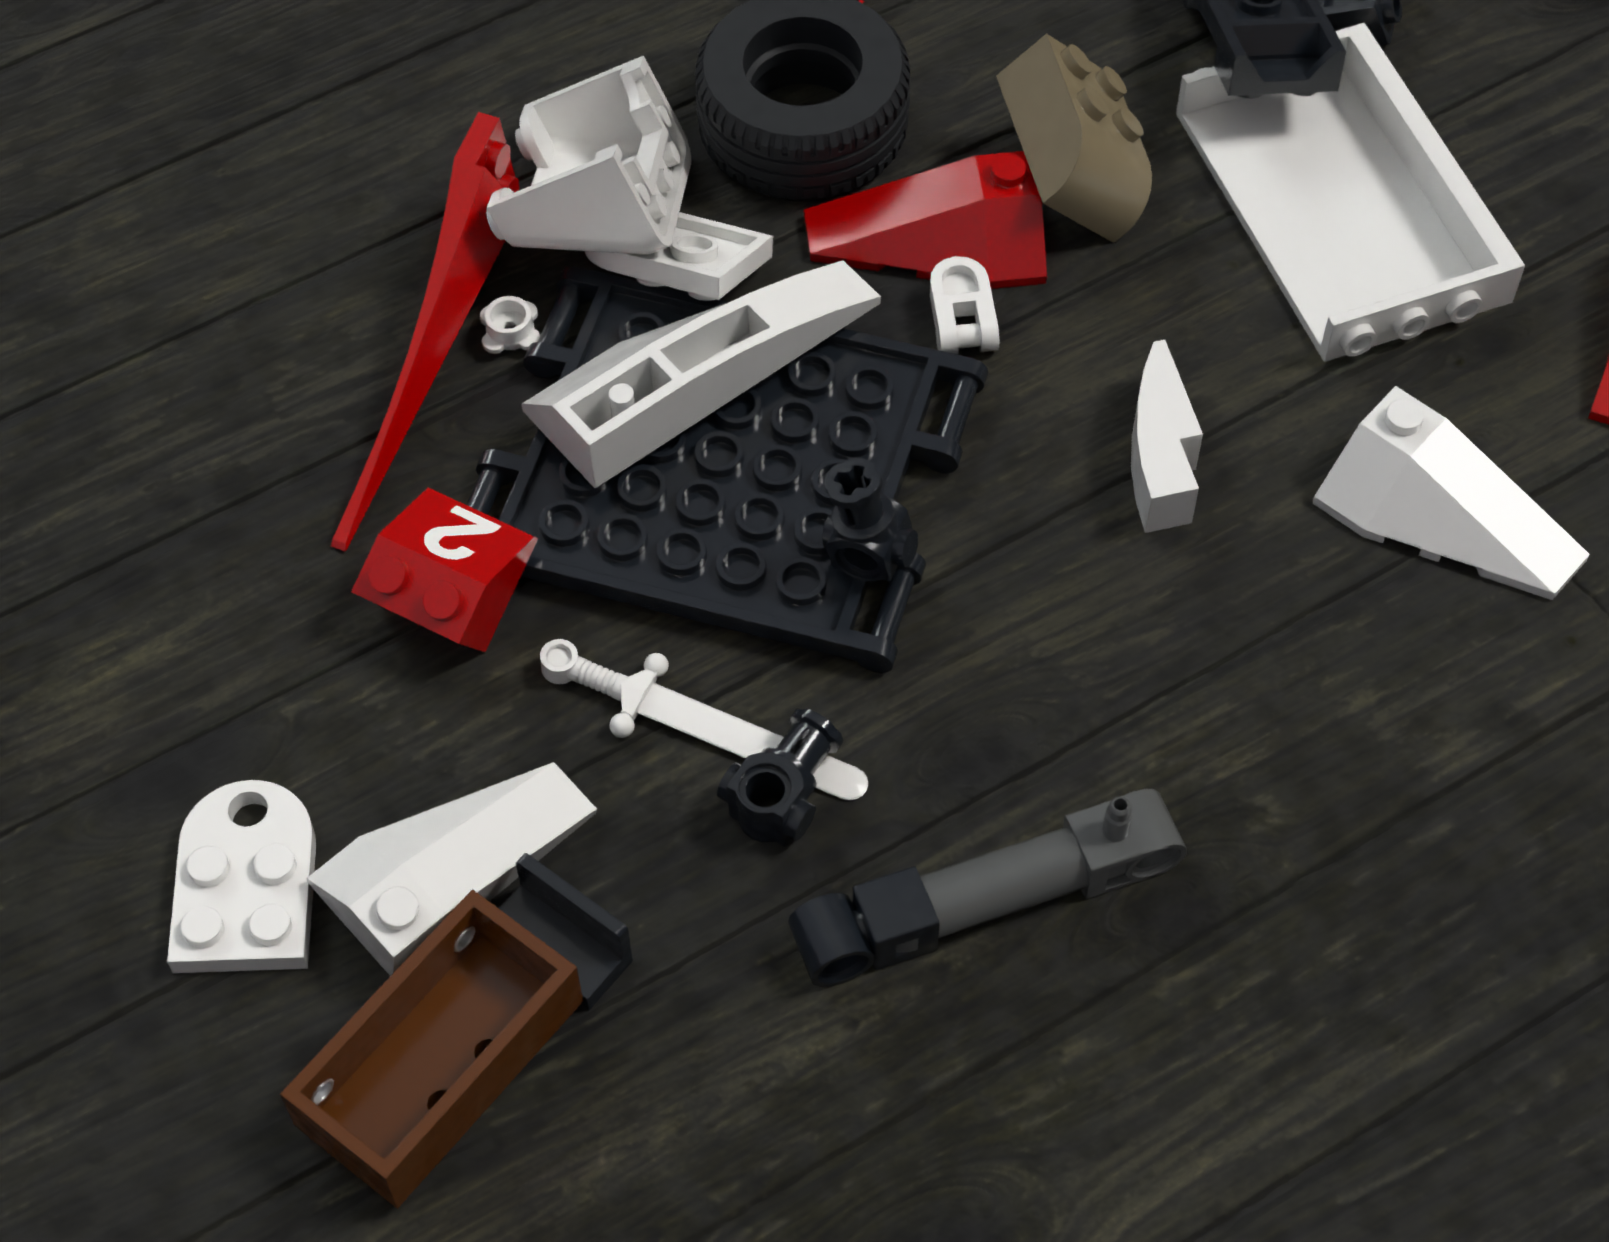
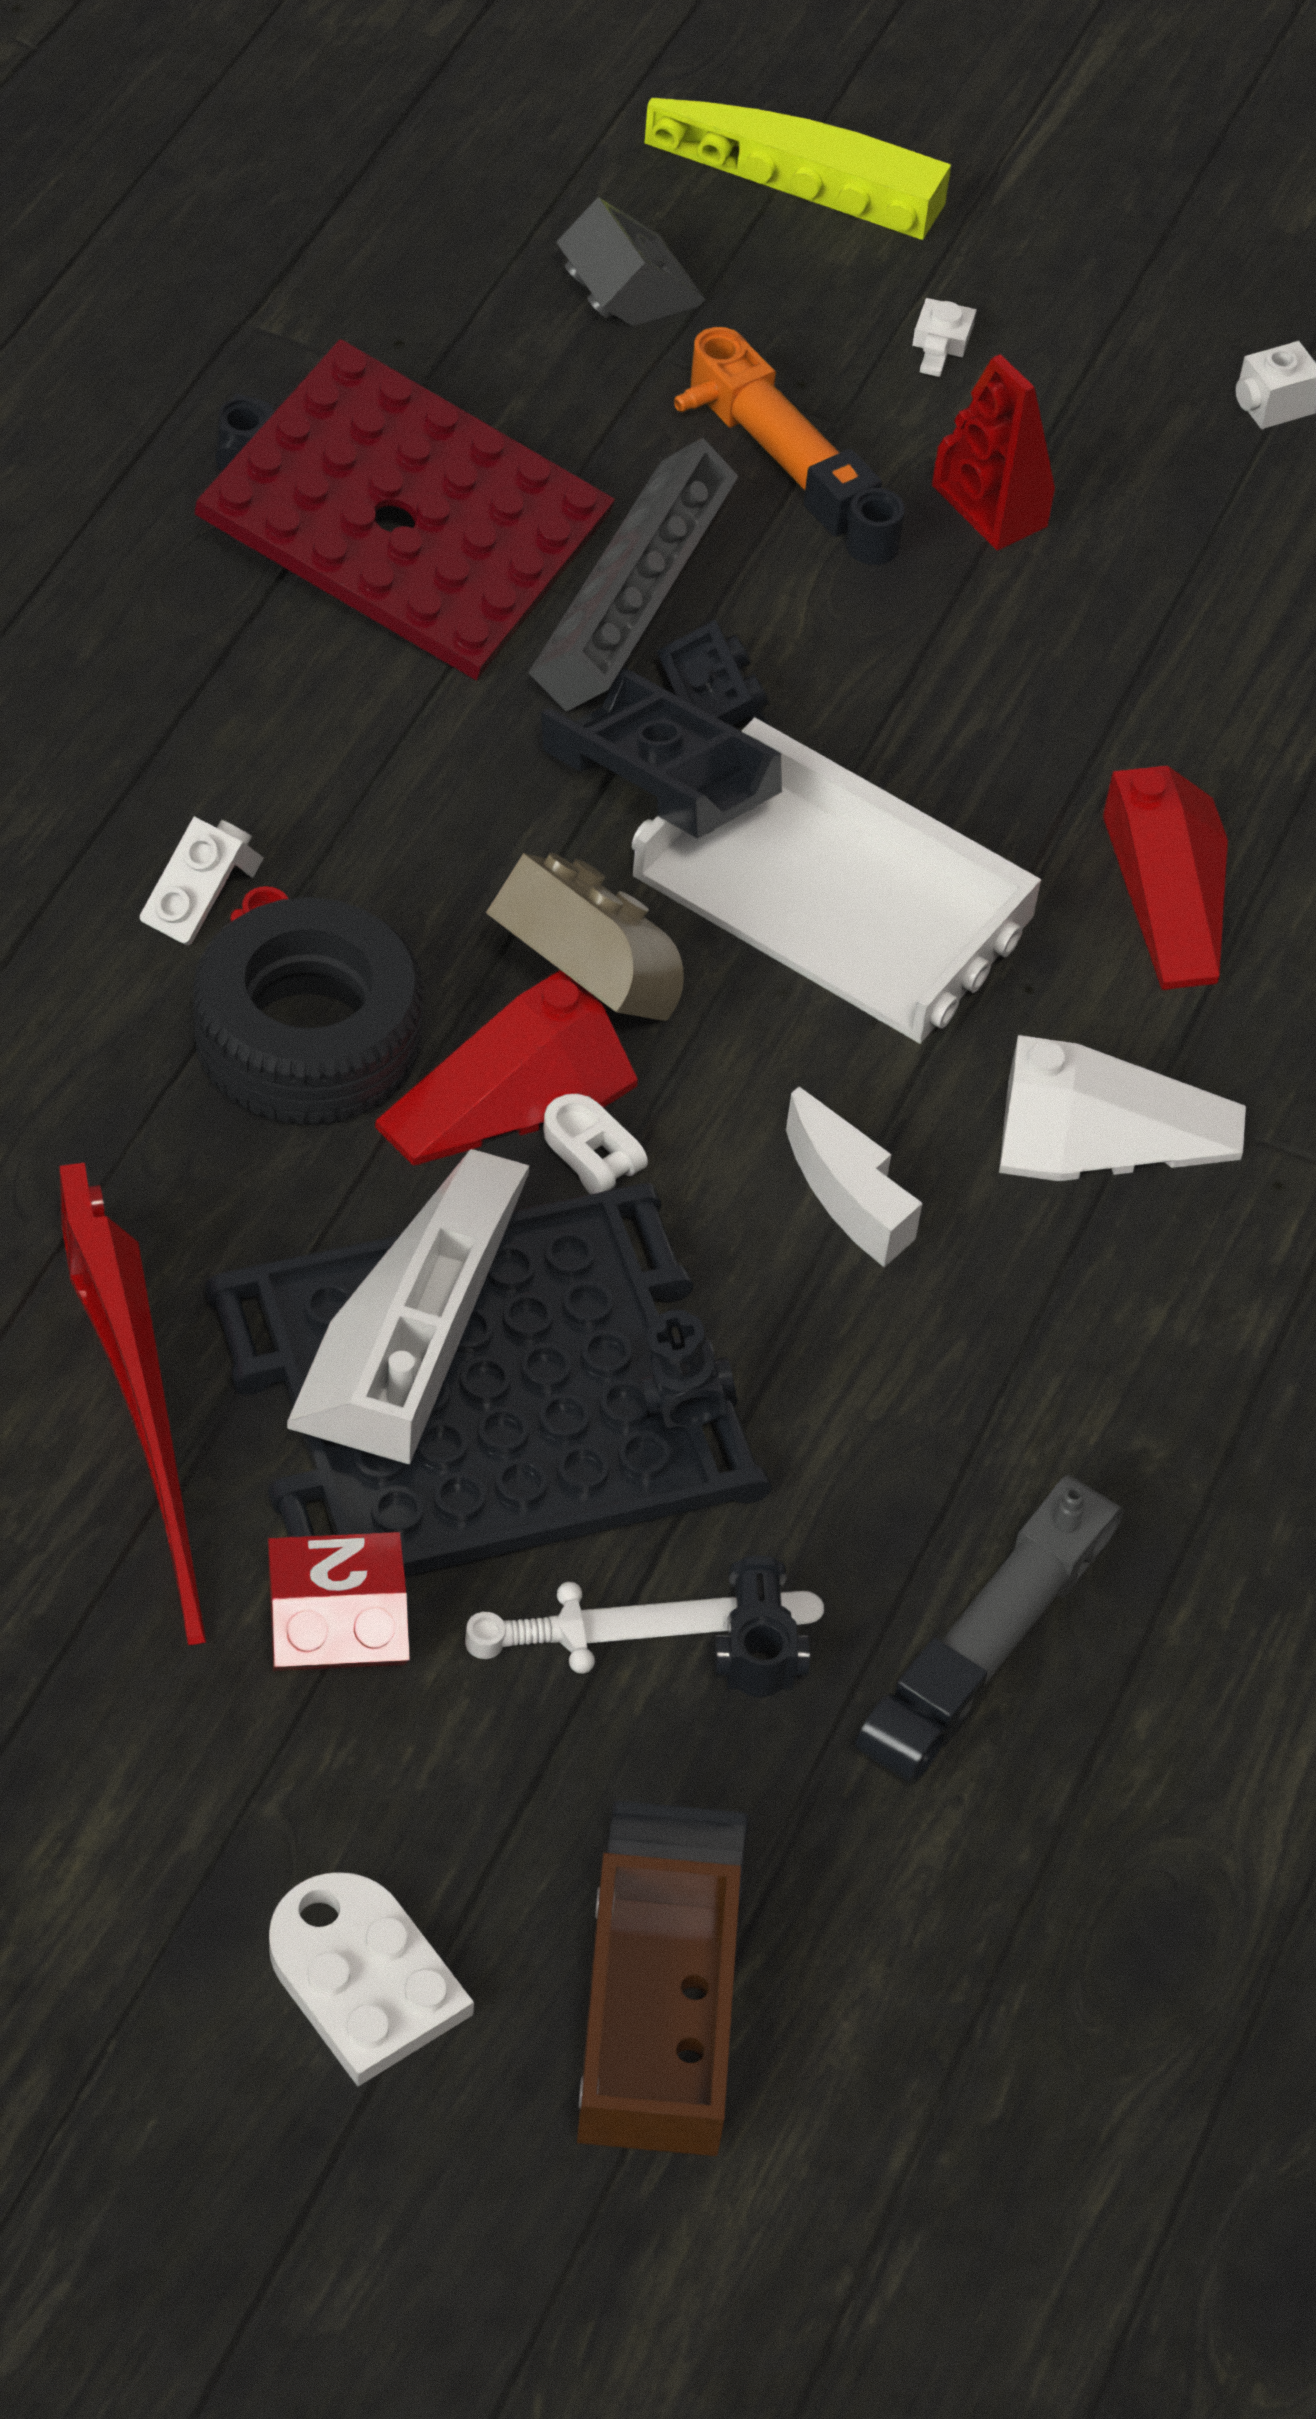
camera: 40 degrees left, 5 degrees down
white wedge [307,762,597,976] -> none
white plate [480,296,540,354] -> none
white windscreen [486,55,691,255] -> none
white plate [585,212,773,301] -> none

